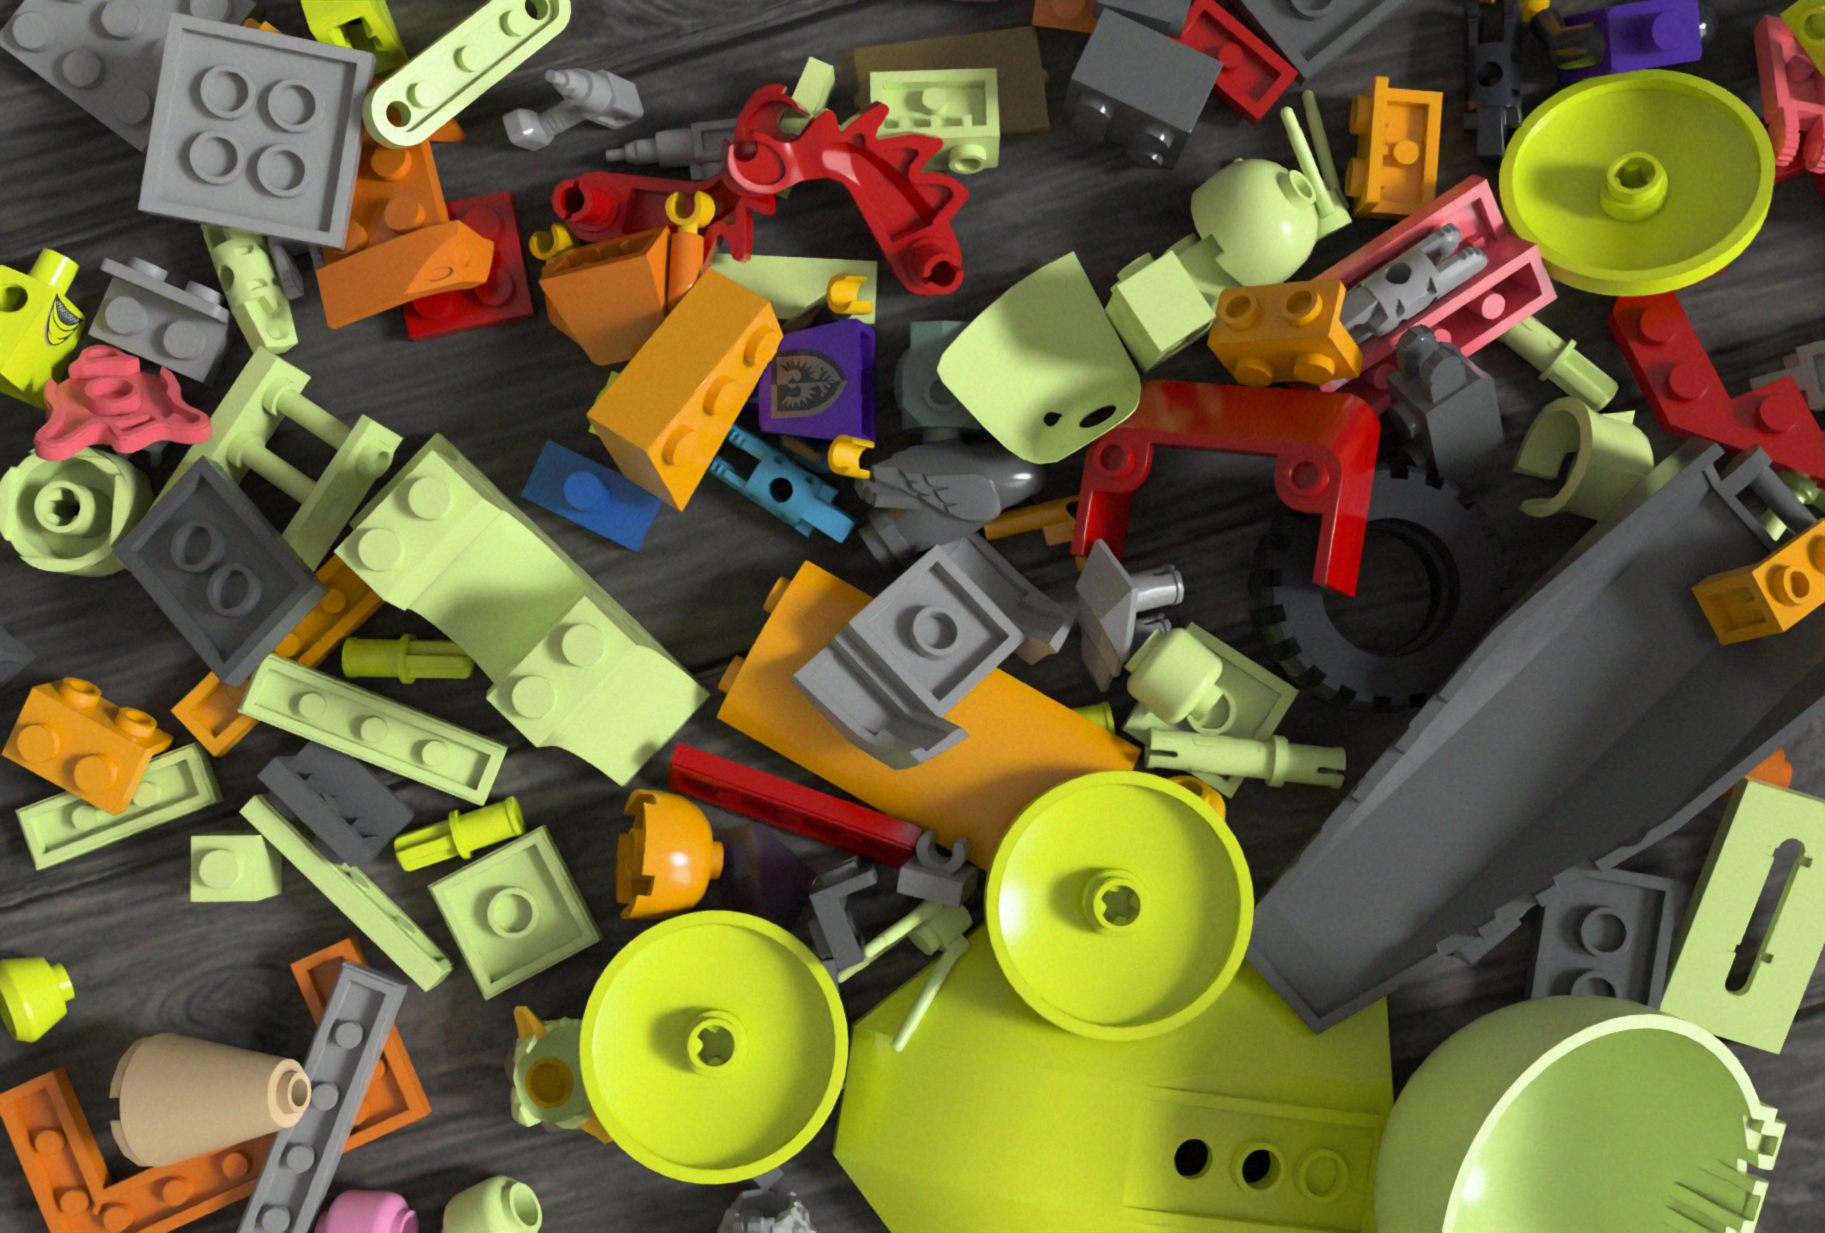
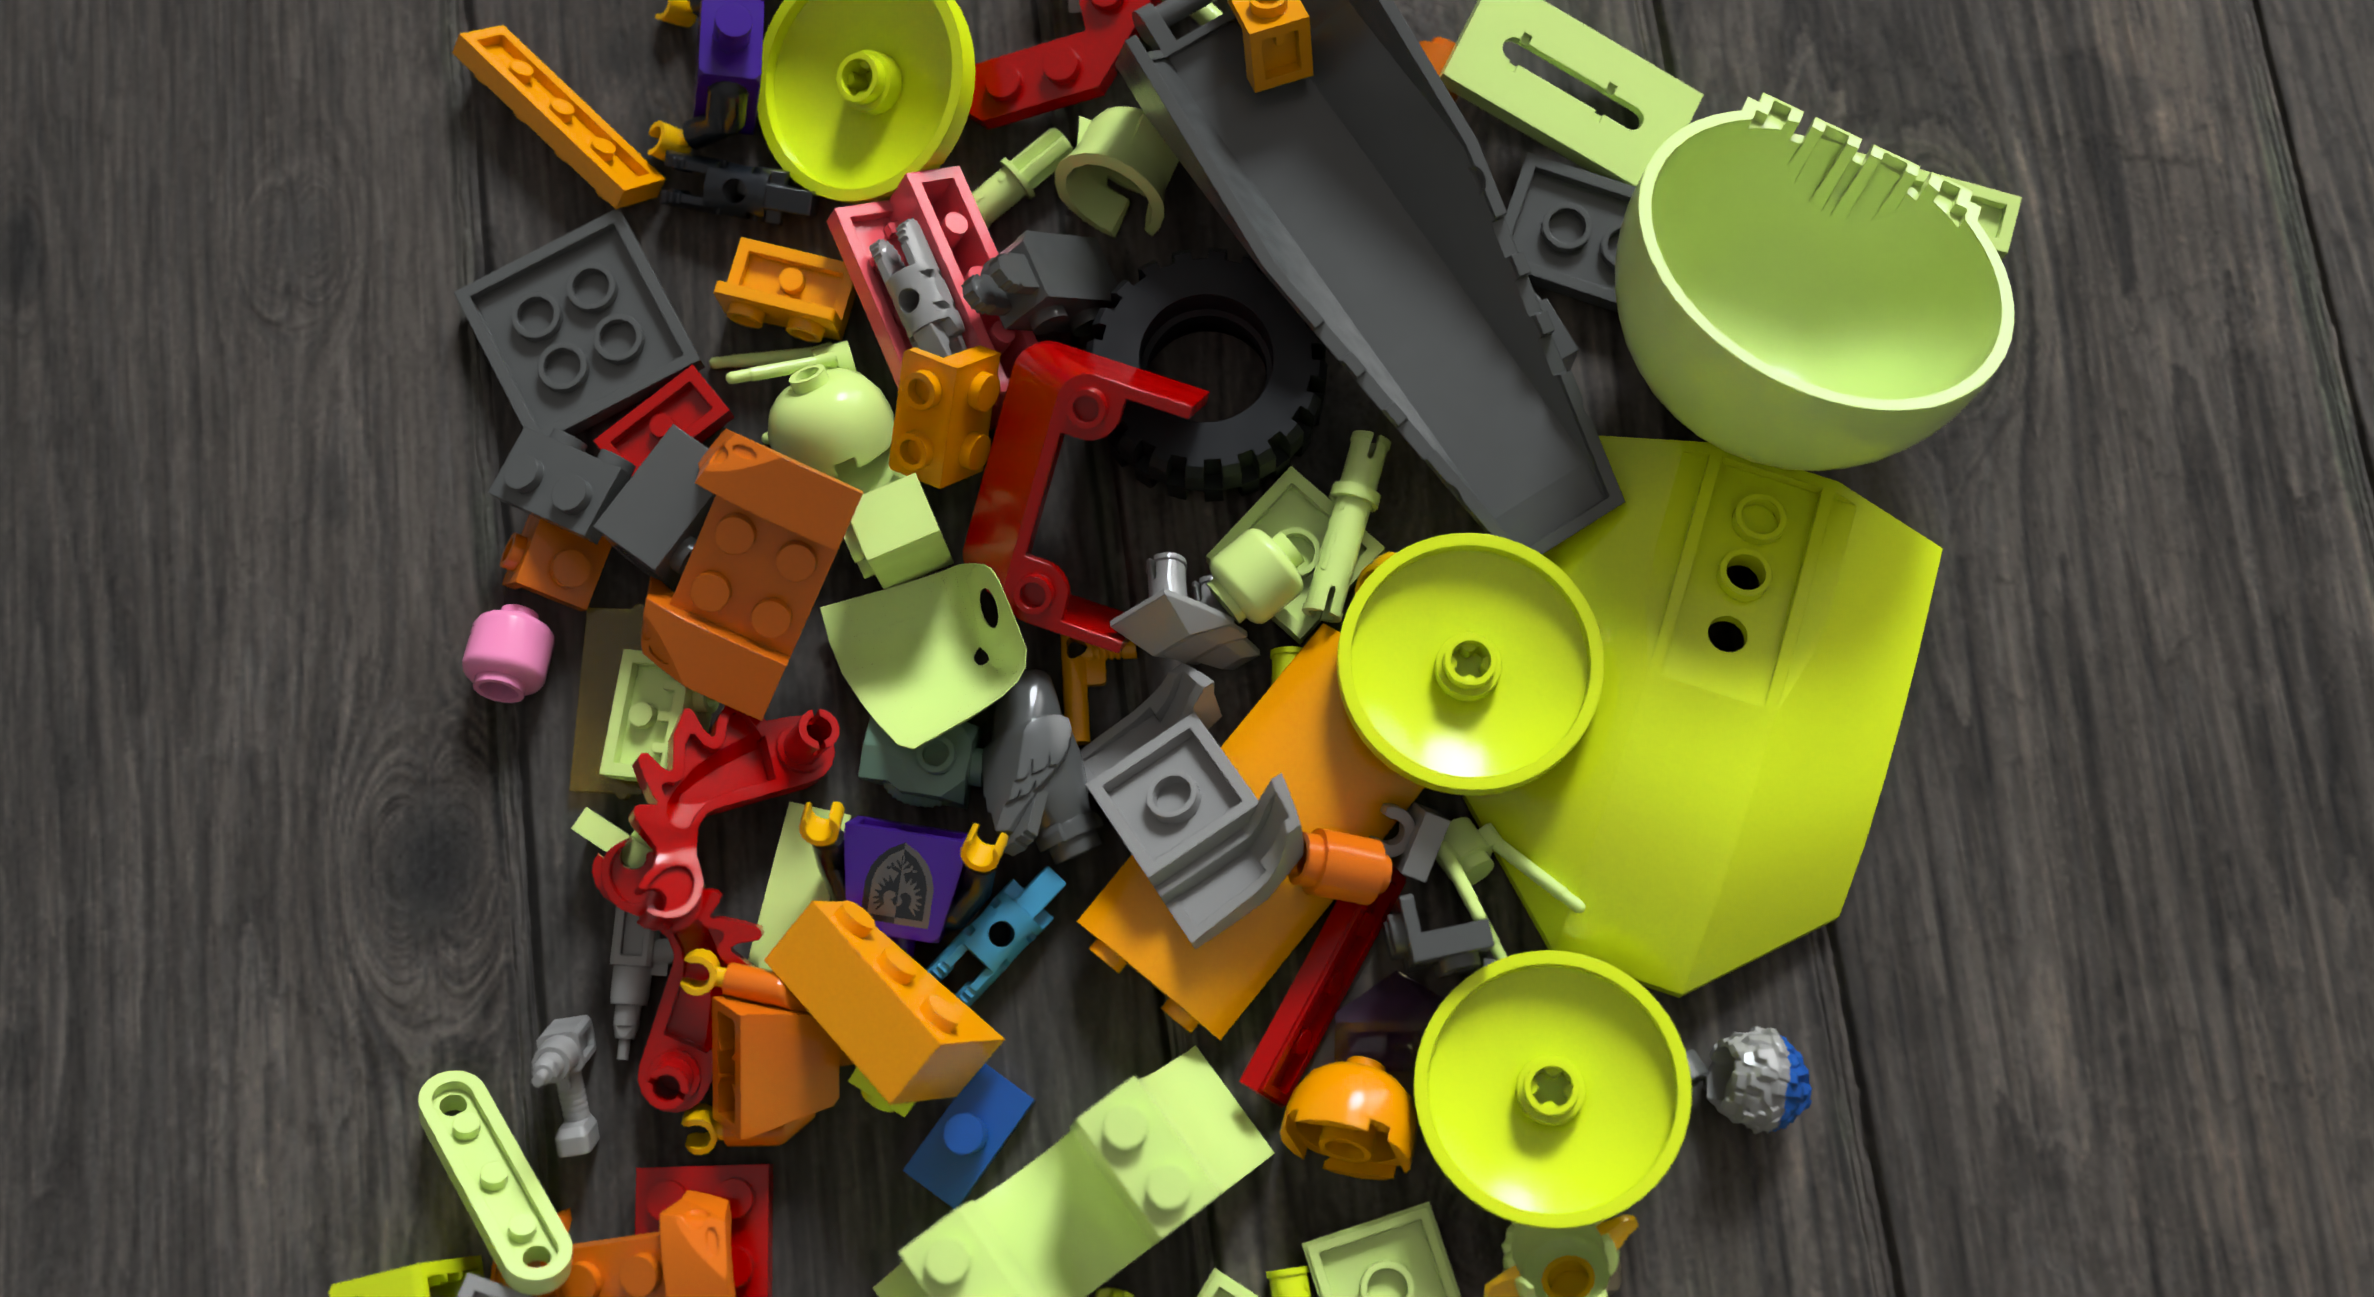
camera: 75 degrees left, 10 degrees down
none -> orange piece [641,429,864,721]
none -> orange brick [1288,828,1392,905]

